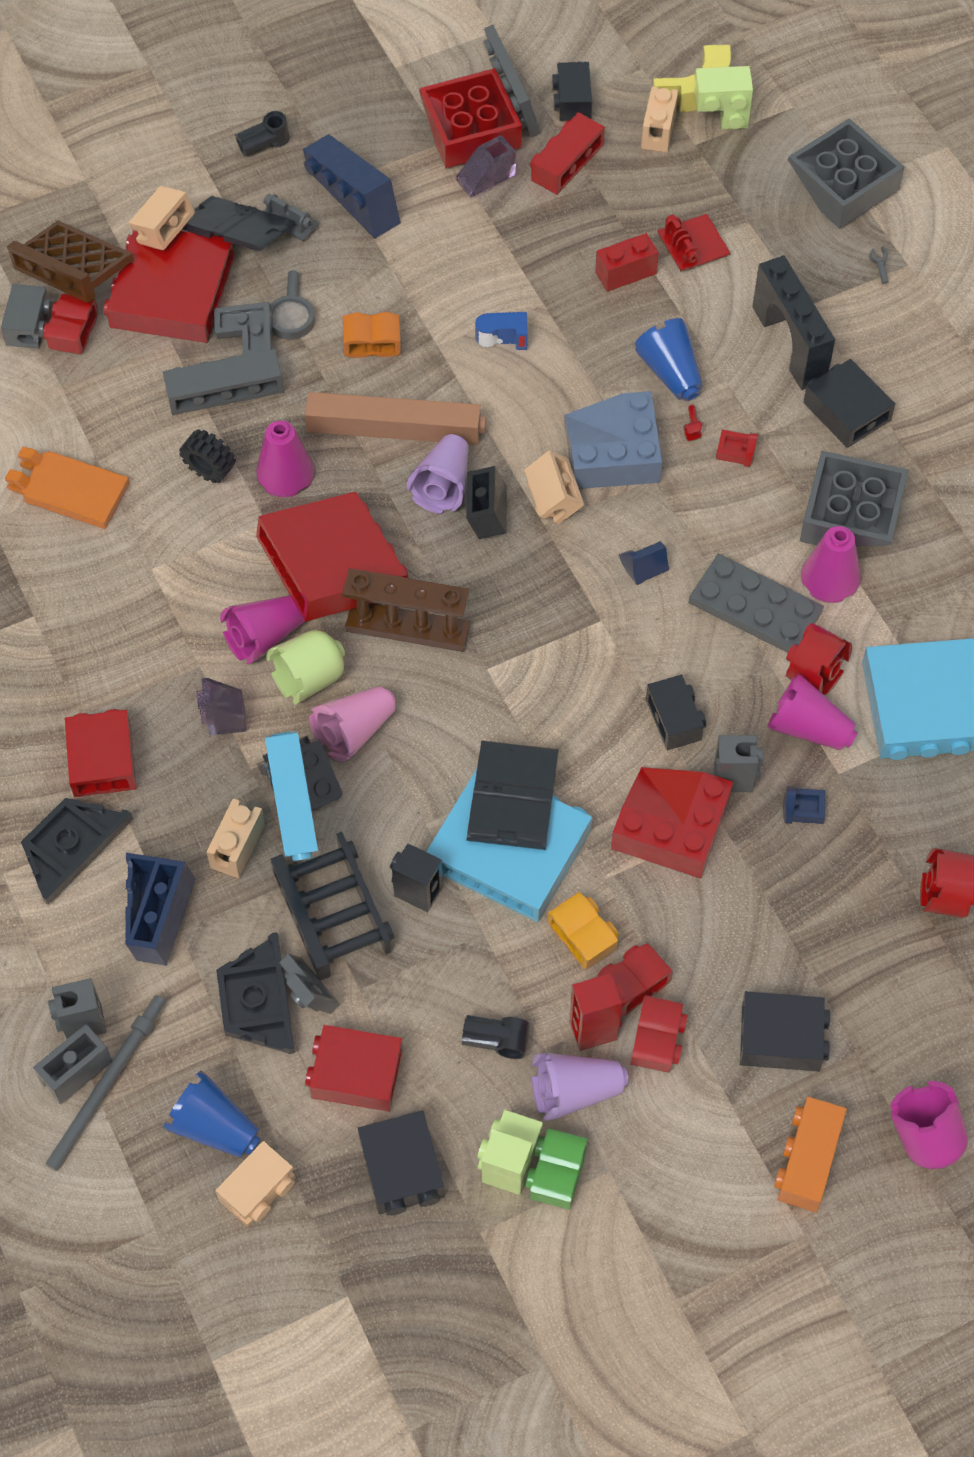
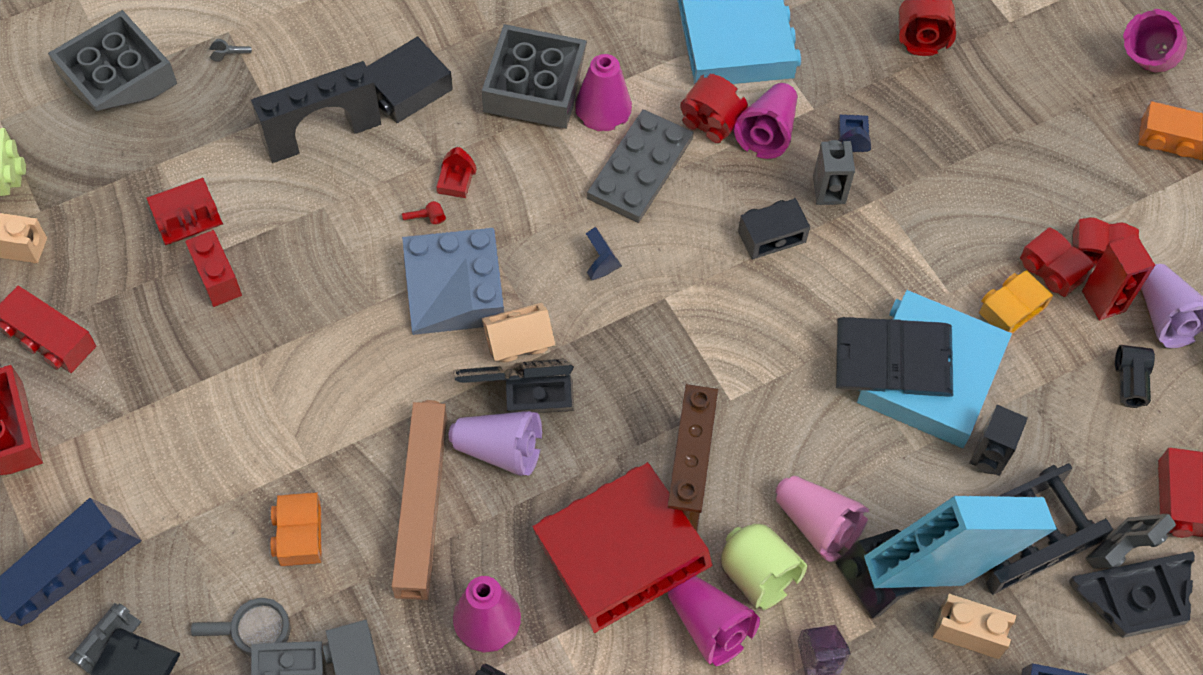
camera: 95 degrees left, 0 degrees up
clear purple slope [456,135,516,197] -> none
blue leg [475,312,527,350] -> none
red slope [611,767,733,879] -> none
blue cone [635,318,703,401] -> none
black brick [740,991,830,1072] -> none
none -> black piece [453,358,574,383]

